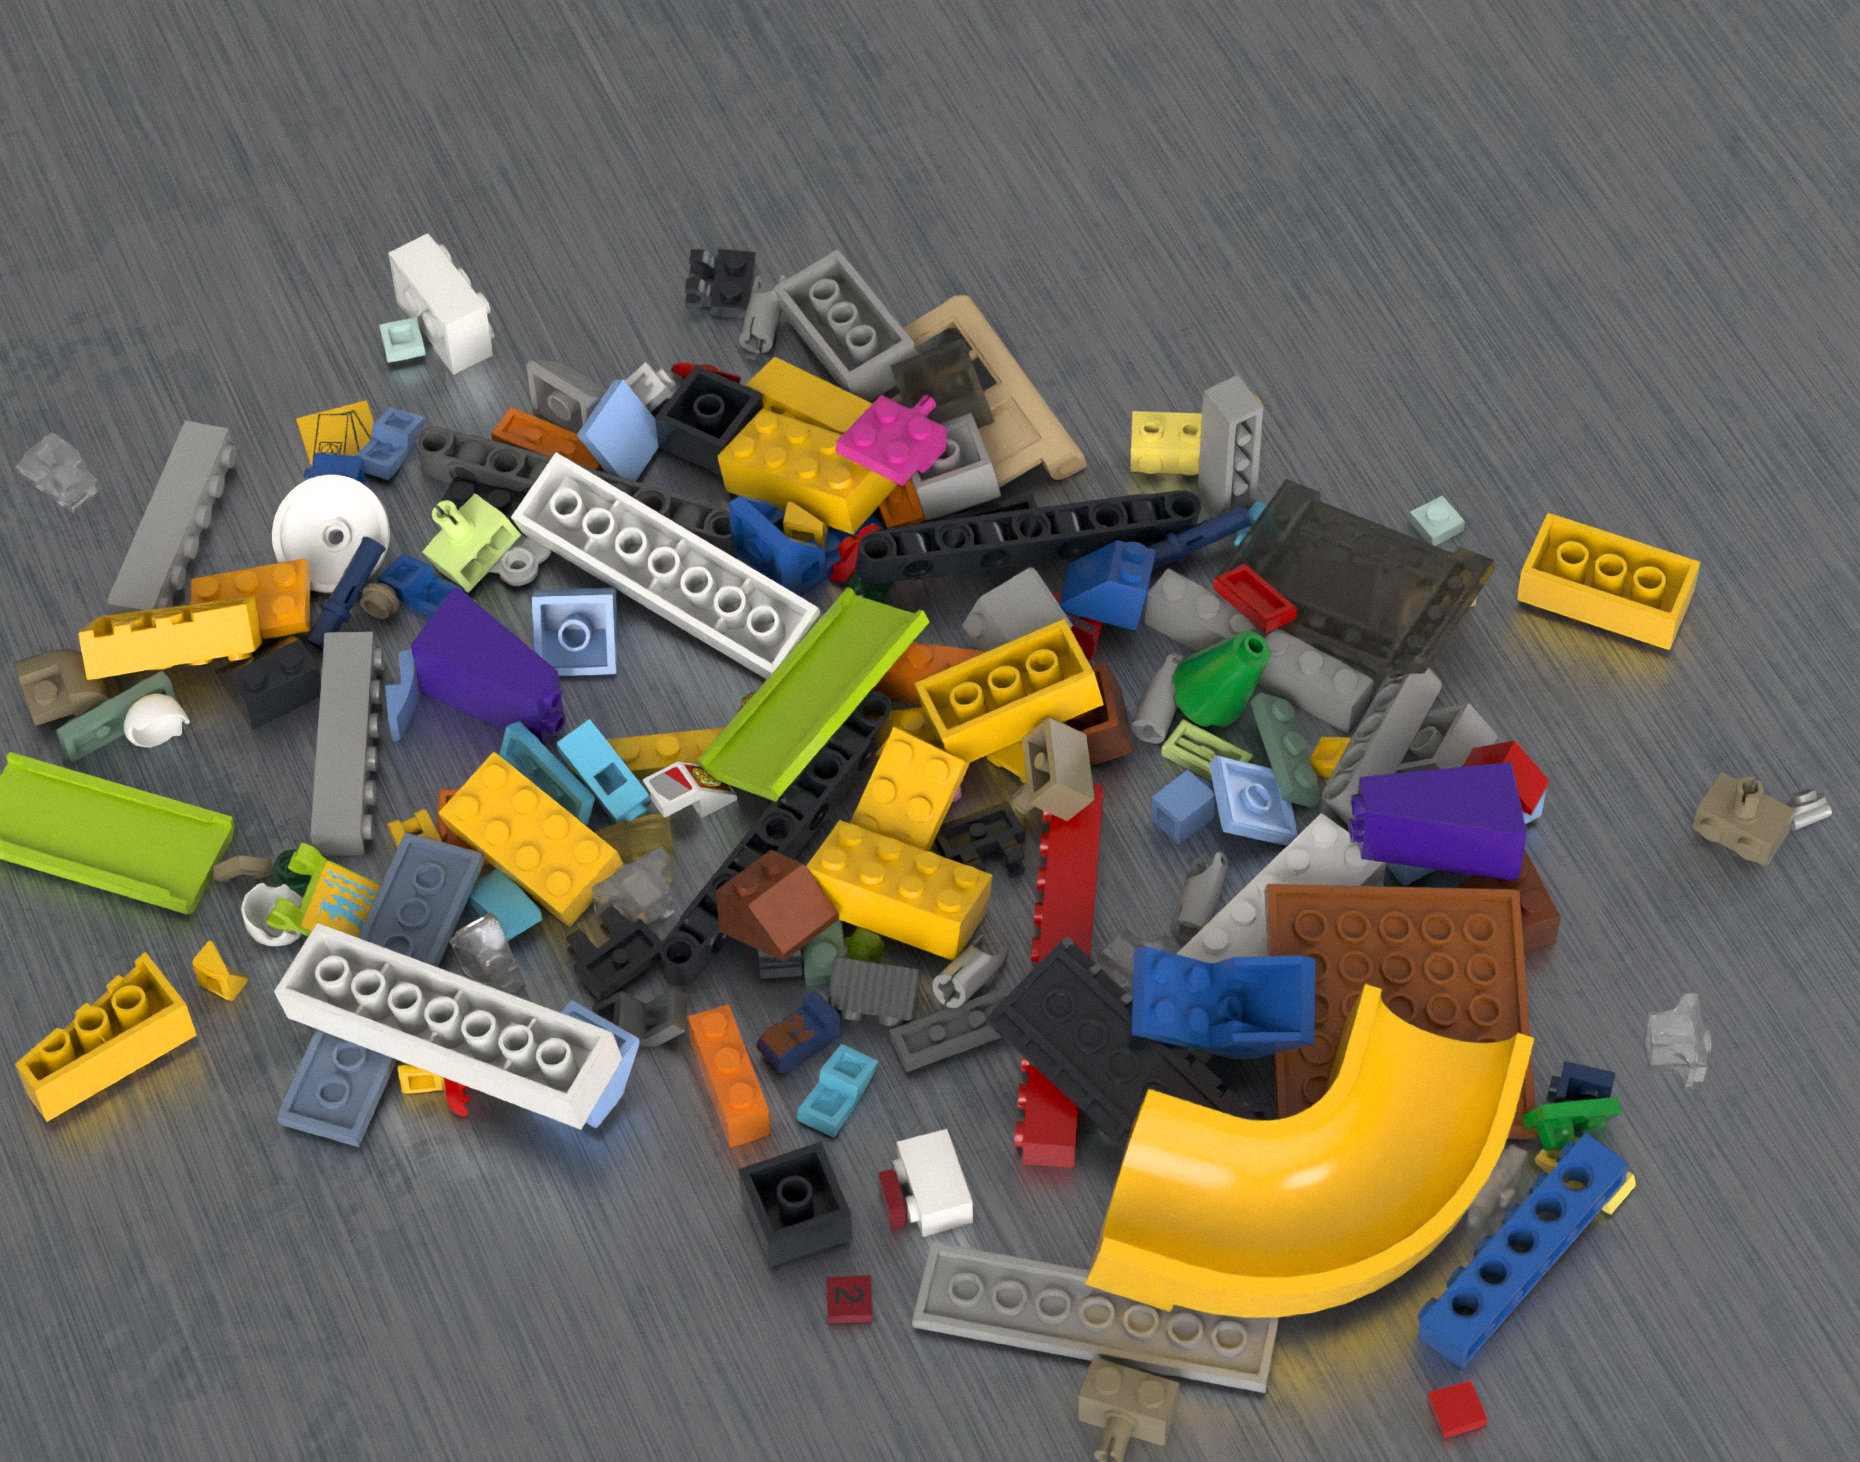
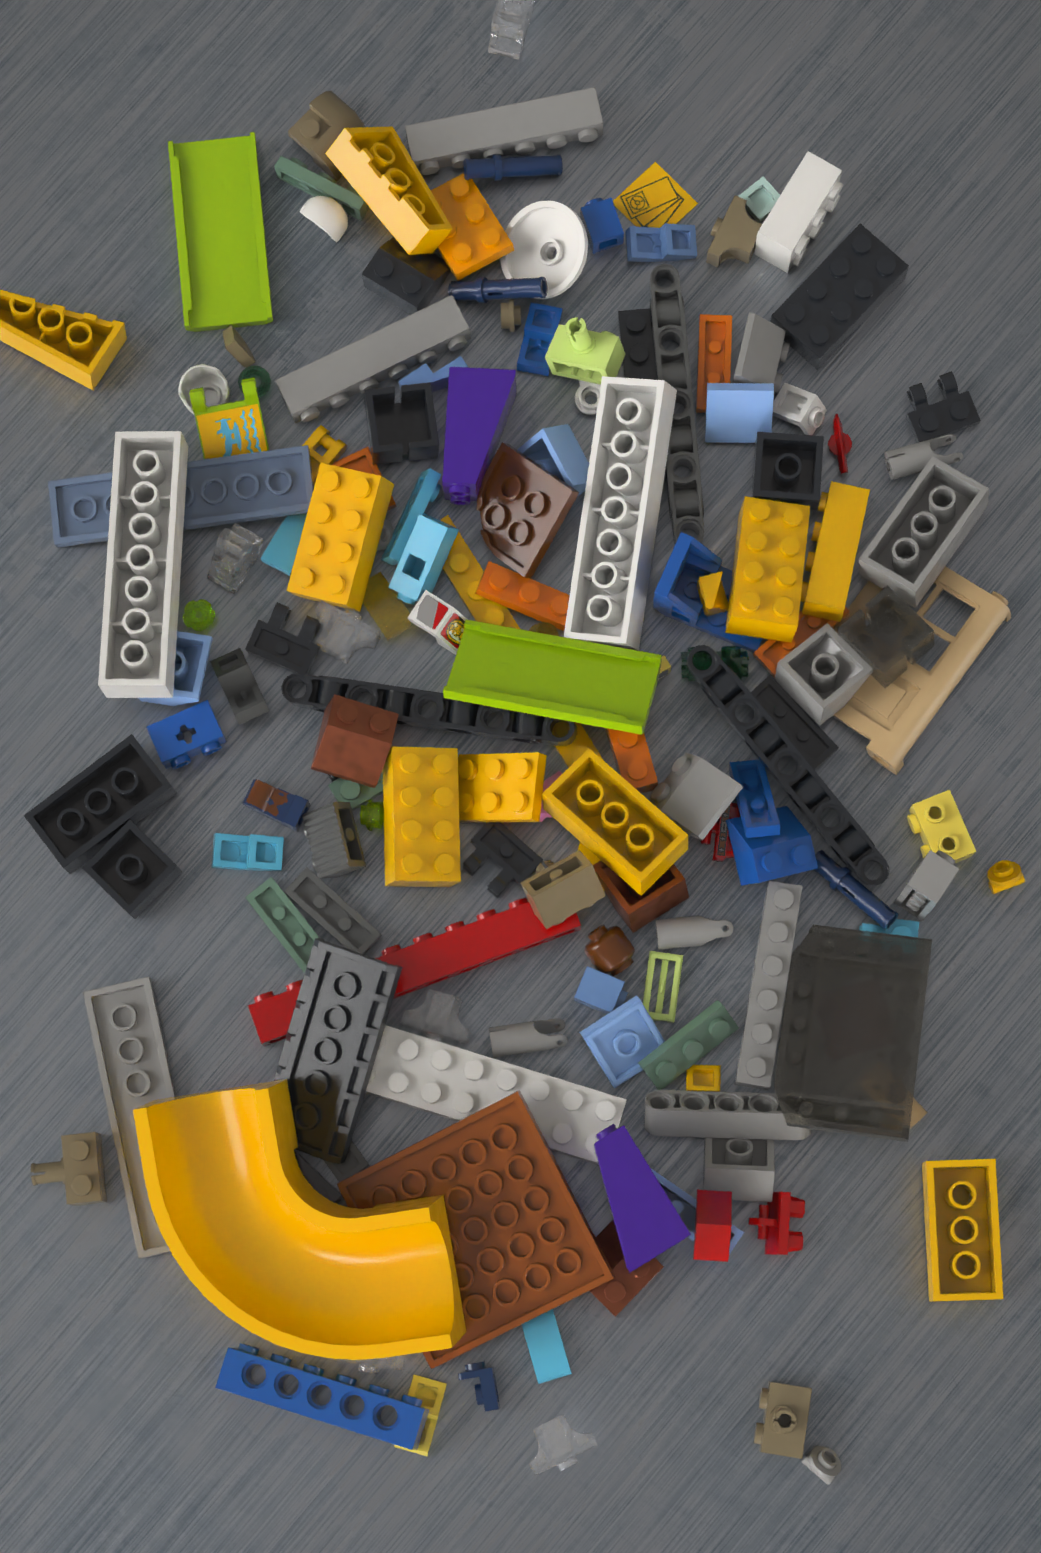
camera: 70 degrees right, 25 degrees up
yellow slope [192,940,249,1001] -> none
orange brick [688,1004,771,1148] -> none
dark red tile [827,1275,873,1324] -> none
red piece [829,524,881,583] -> none
dark pink plate [836,395,947,486] -> none
dark red tile [878,1169,907,1231] -> none
white brick [891,1129,973,1237] -> none
light grey piece [932,935,1009,1008] -> none
blue bracket [1132,946,1315,1059] -> none
green cone [1171,631,1270,728] -> none
red tile [1213,564,1298,634] -> none
light aqua plate [1409,496,1465,548] -> none
red tile [1427,1380,1488,1439] -> none
green hinge [1522,1097,1622,1151] -> none
none -> black brick [24,734,177,874]
none -> blue brick [146,700,227,769]
none -> sand green plate [245,877,320,973]
none -> black piece [364,382,439,465]
none -> dark blue pin [463,154,563,181]
none -> orange plate [475,561,570,631]
none -> reddish brown plate [477,442,579,579]
none -> medium azure slope [521,1309,572,1384]
none -> reddish brown head [585,924,635,977]
none -> dark tan brick [706,195,762,268]
none -> blue plate [729,759,780,838]
none -> red hips [748,1191,805,1255]
none -> black brick [770,223,909,370]

